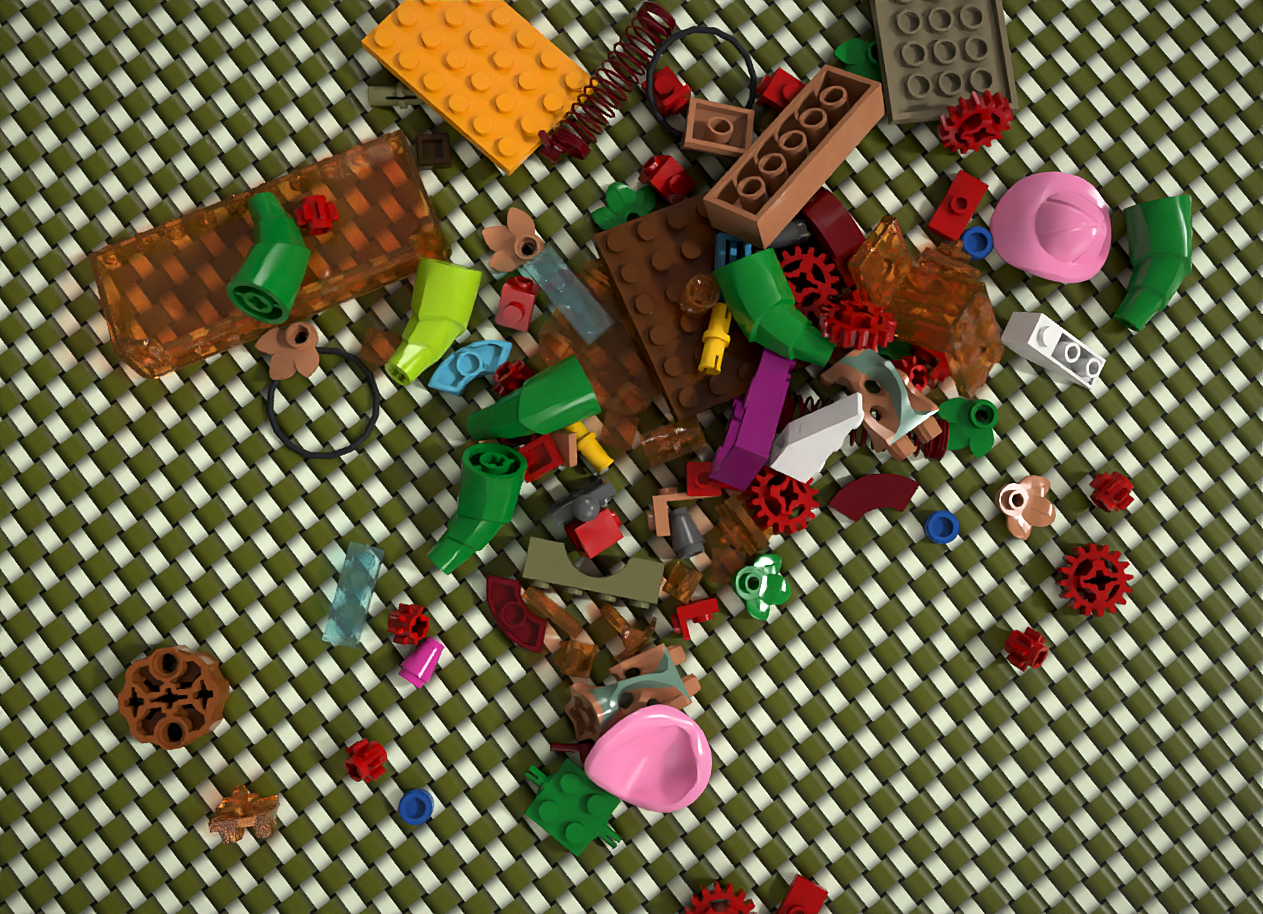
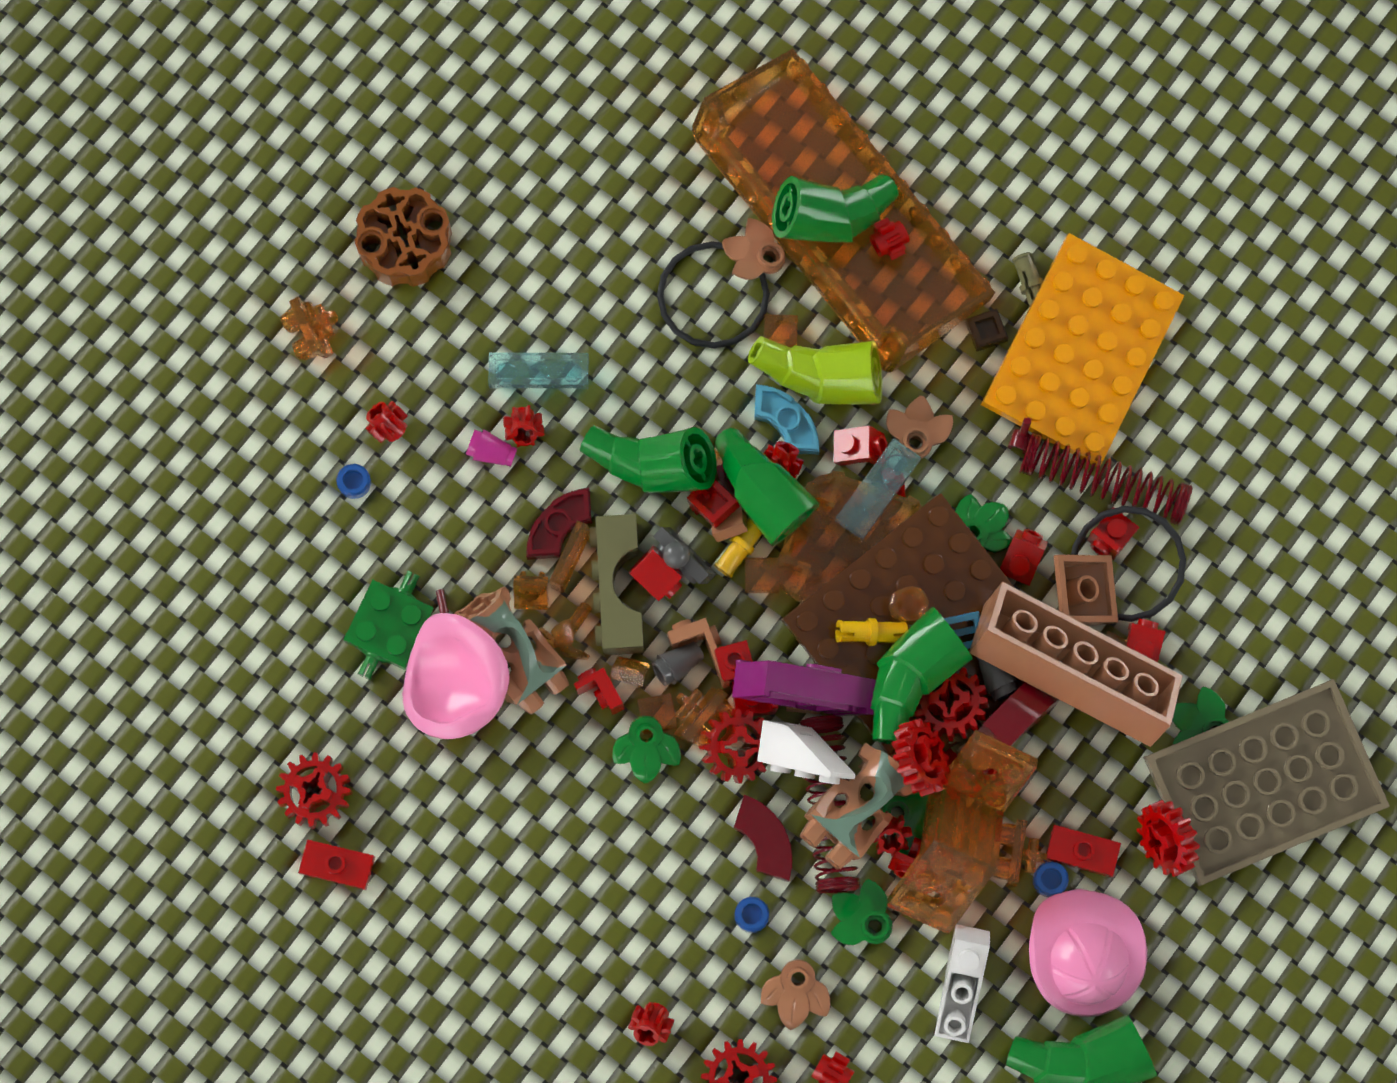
camera: 80 degrees right, 10 degrees down
clear orange hips [639,415,708,468] -> none

